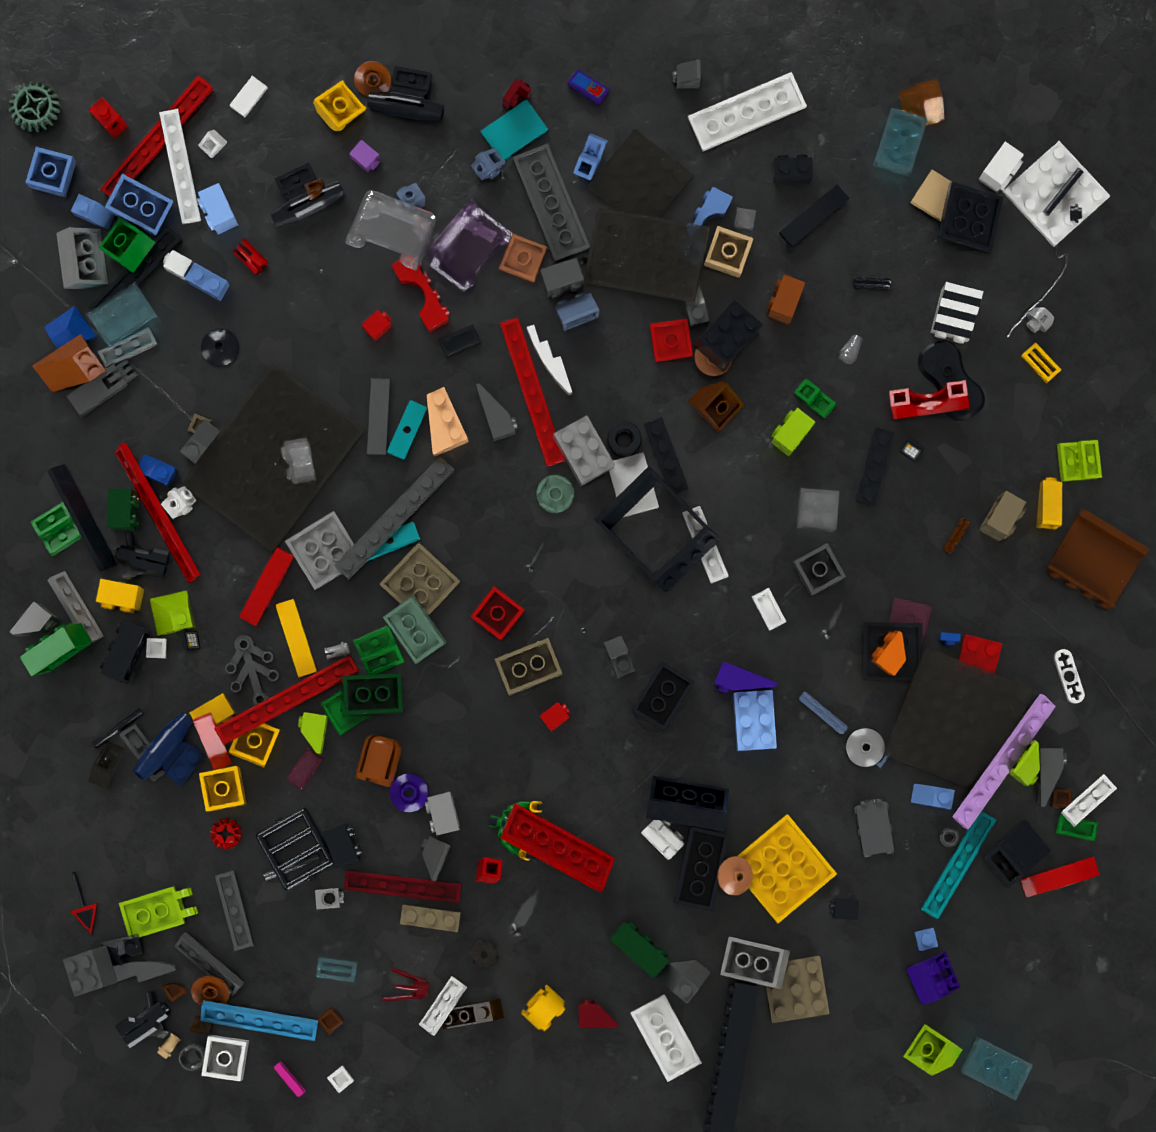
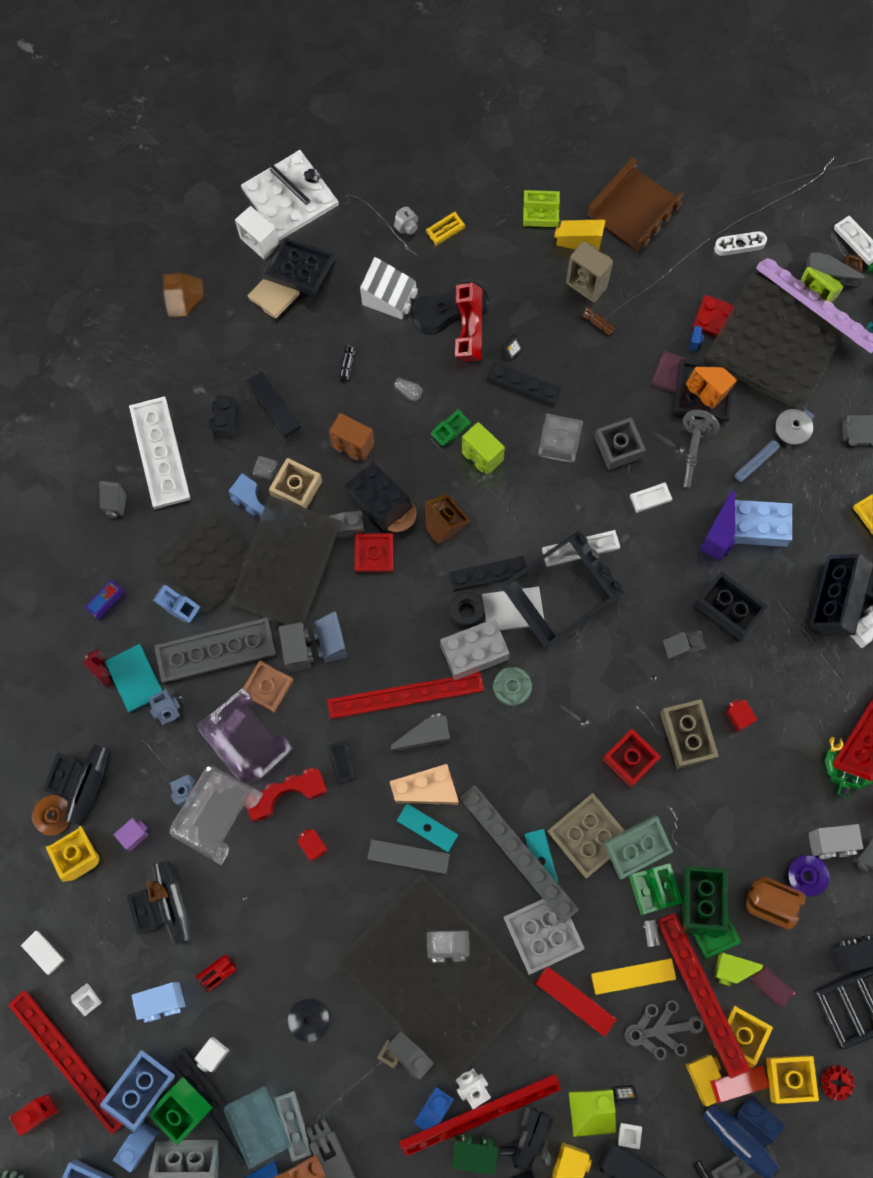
camera: 80 degrees left, 10 degrees down
white tile [159,109,201,225] -> none
medium blue brick [185,262,230,302] -> none
white slope [527,325,572,396] -> none
clear light blue brick [873,107,927,177] -> none
medium blue slope [910,784,955,810] -> none
none -> dark grey dish [683,410,720,487]

